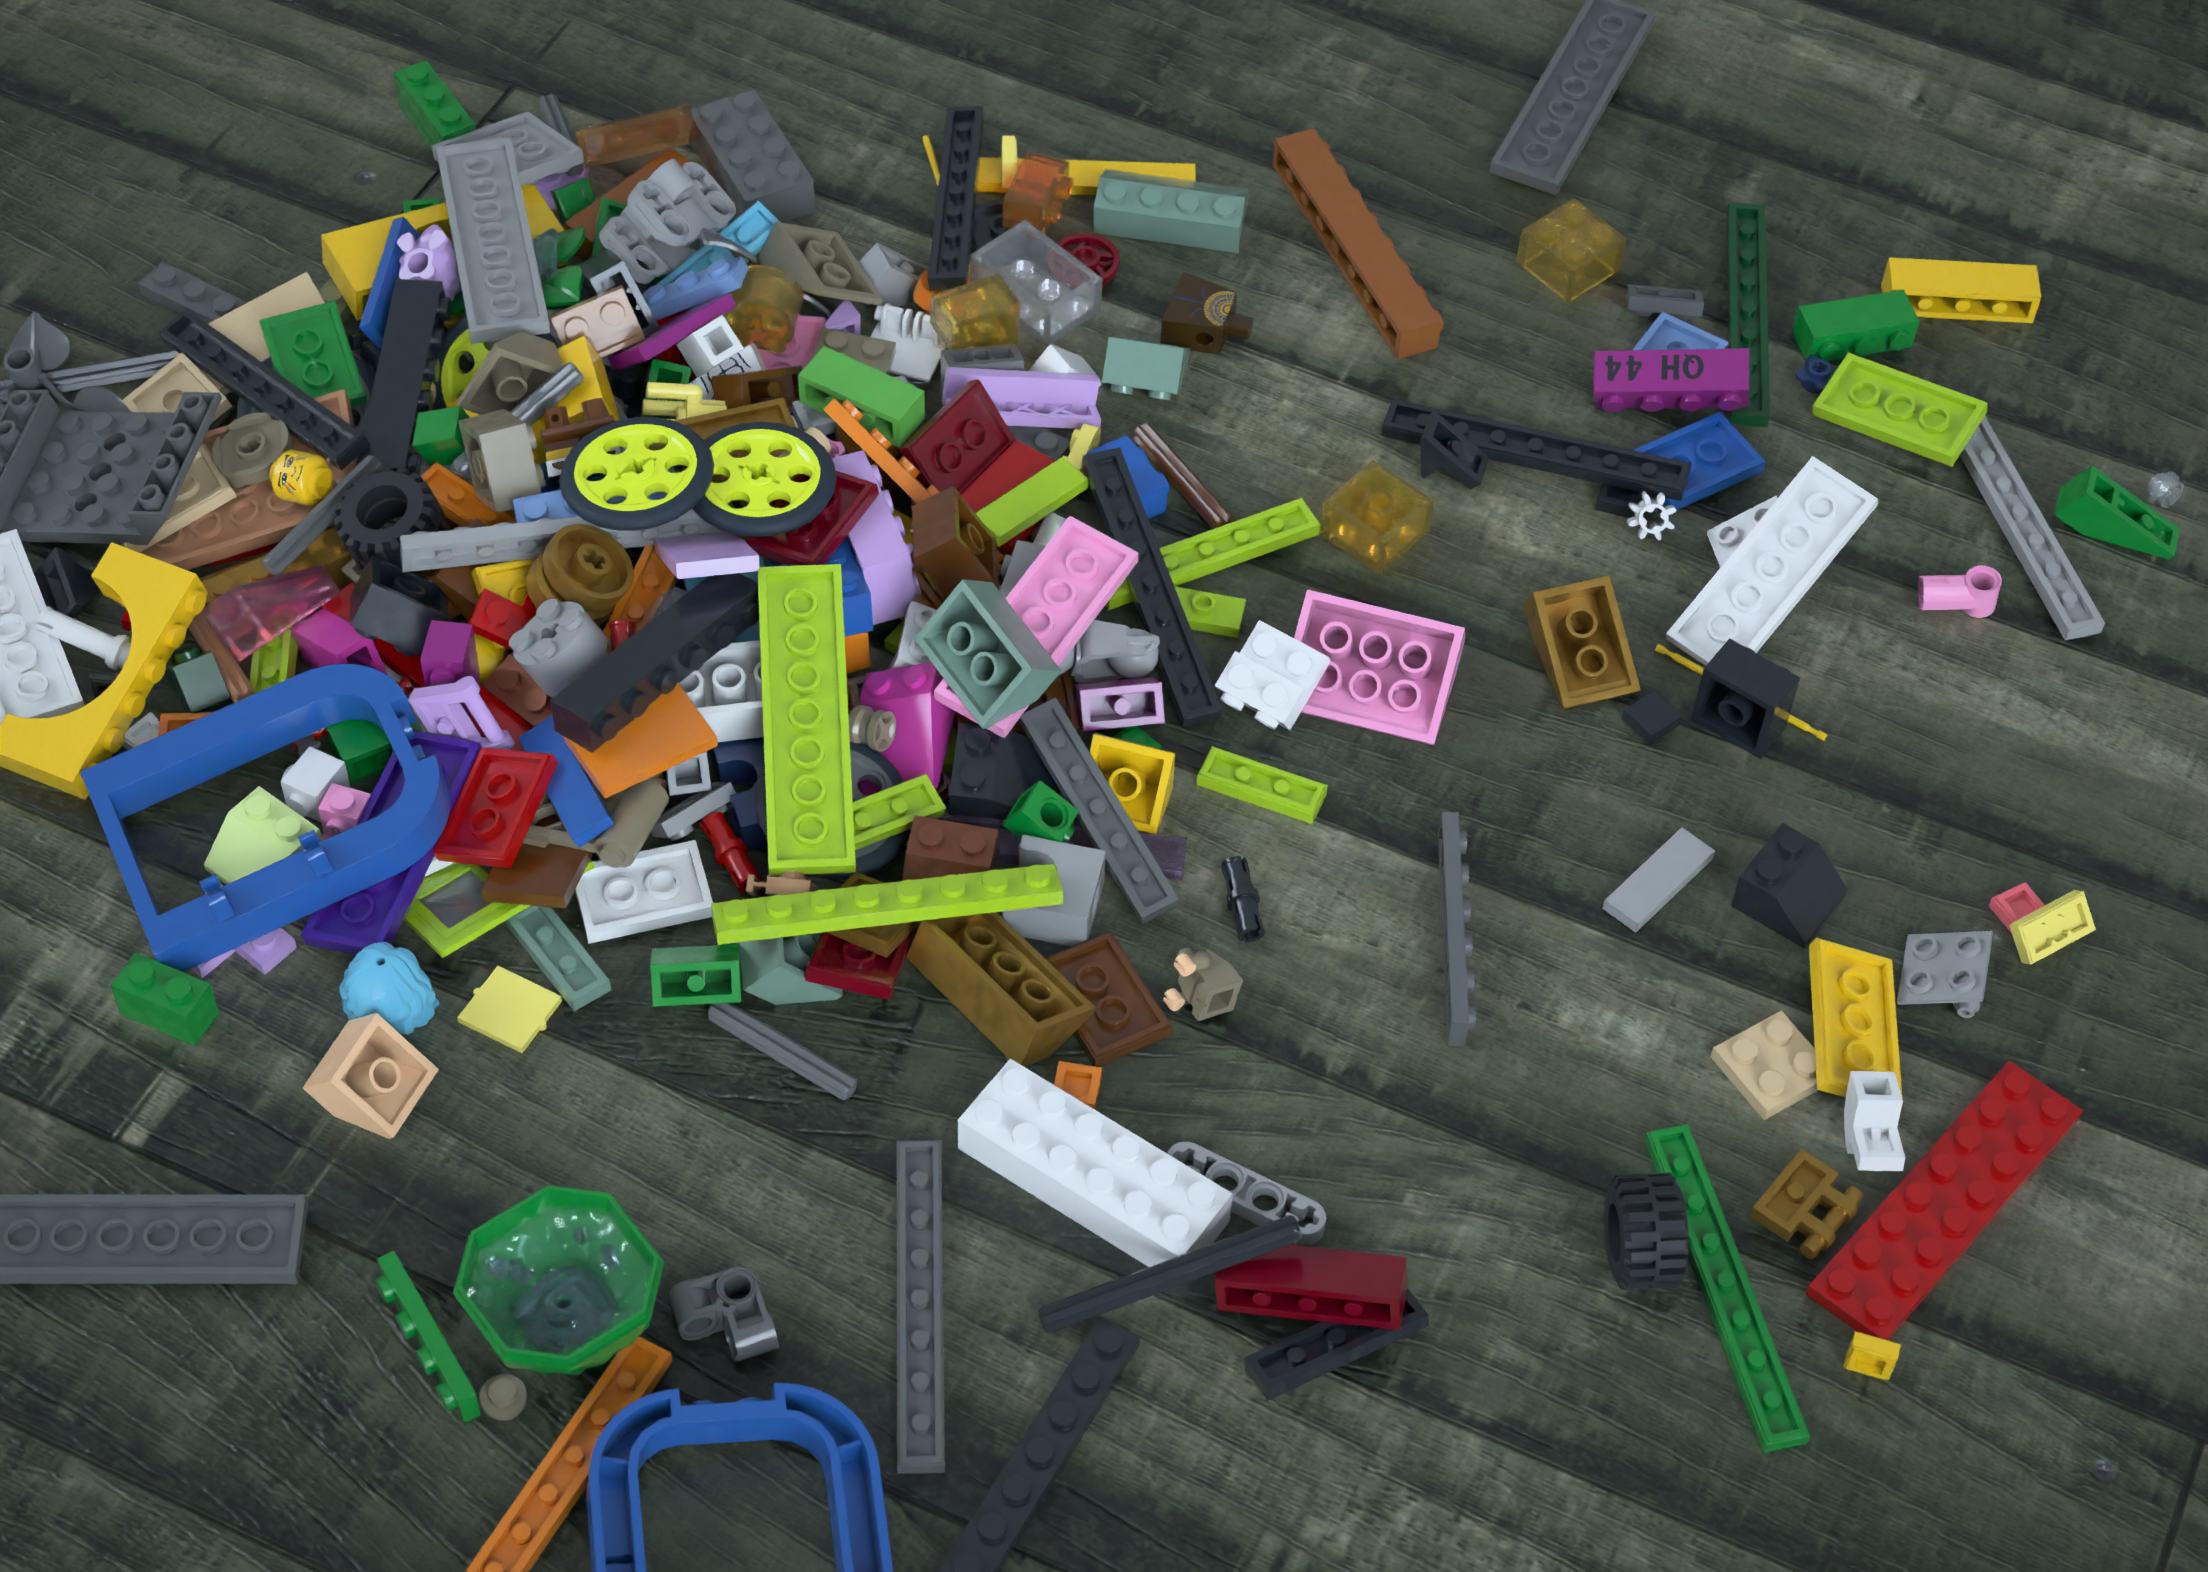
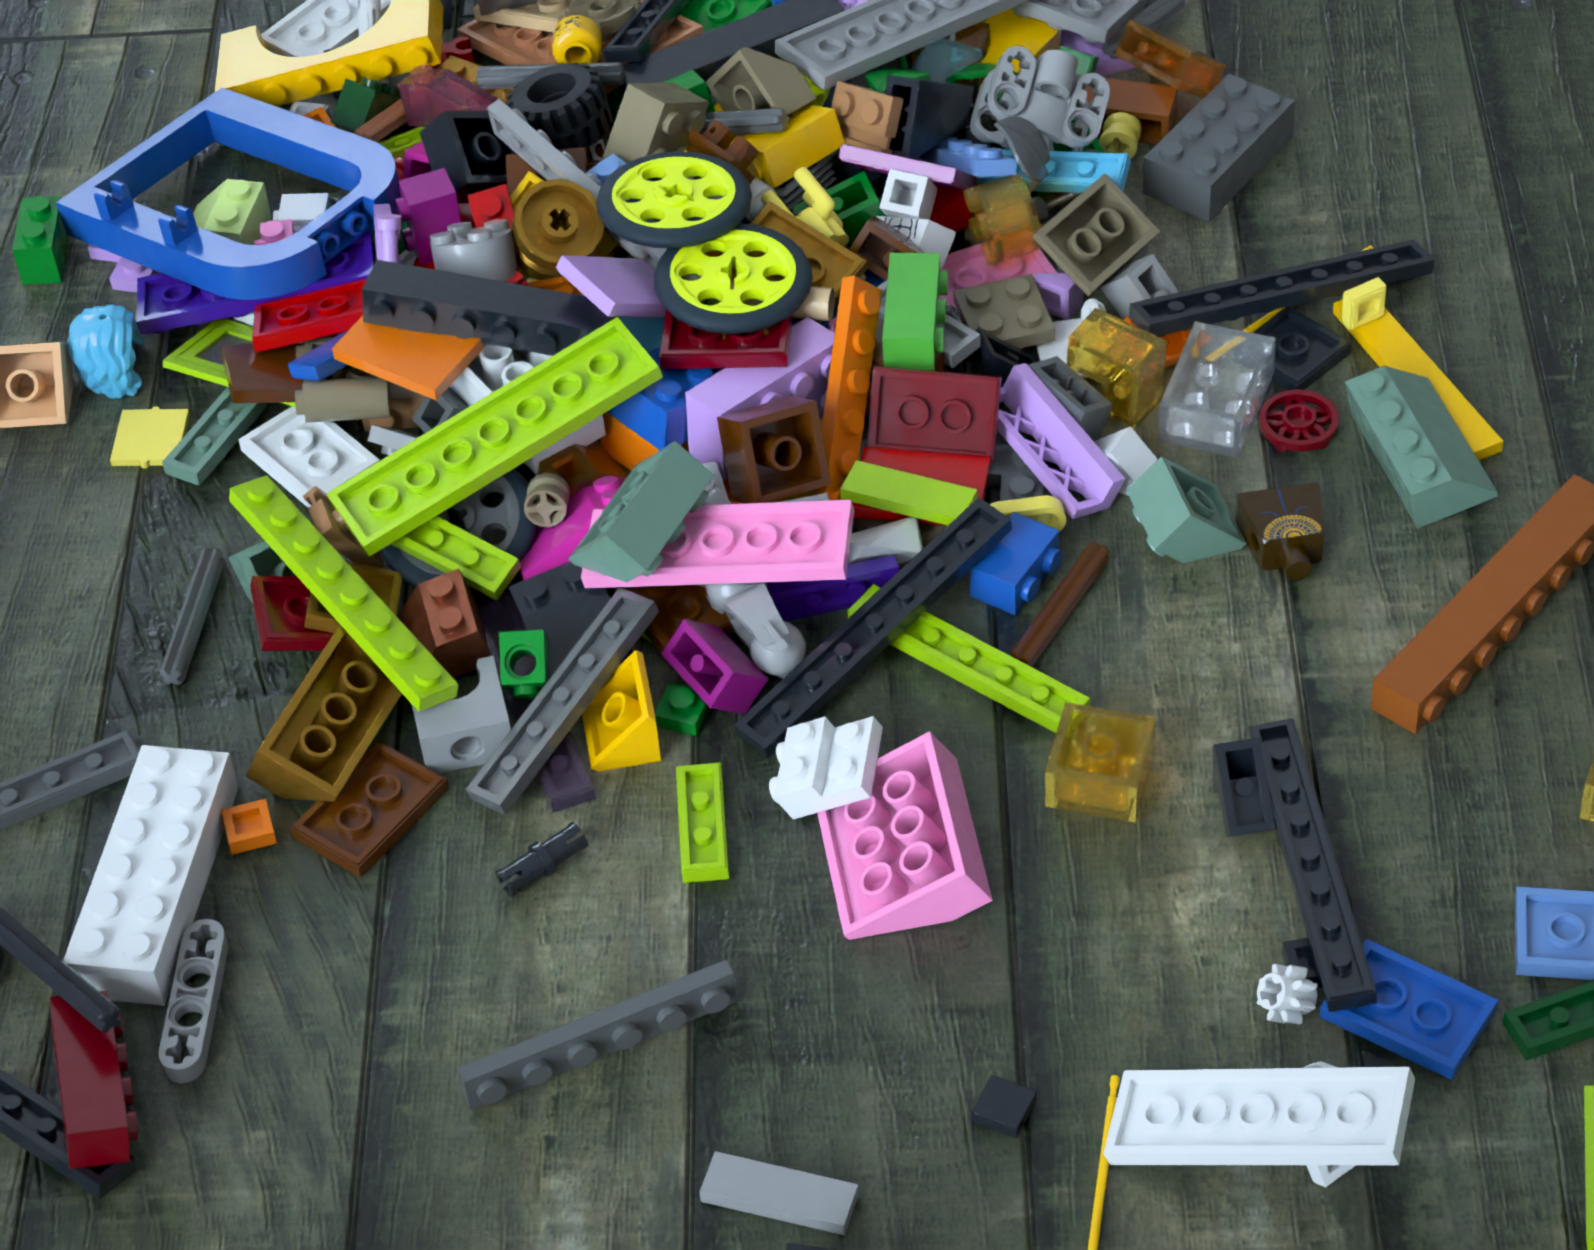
camera: 70 degrees right, 5 degrees down
green brick [650,944,742,1007] -> none
clear orange brick [1003,151,1073,237] -> none
dark tan piece [1163,947,1243,1021] -> none
lime plate [1174,586,1246,638] -> none
pearl gold slope [1523,575,1641,710] -> none
magenta brick [1594,348,1749,412] -> none
black brick [1691,638,1800,759] -> none

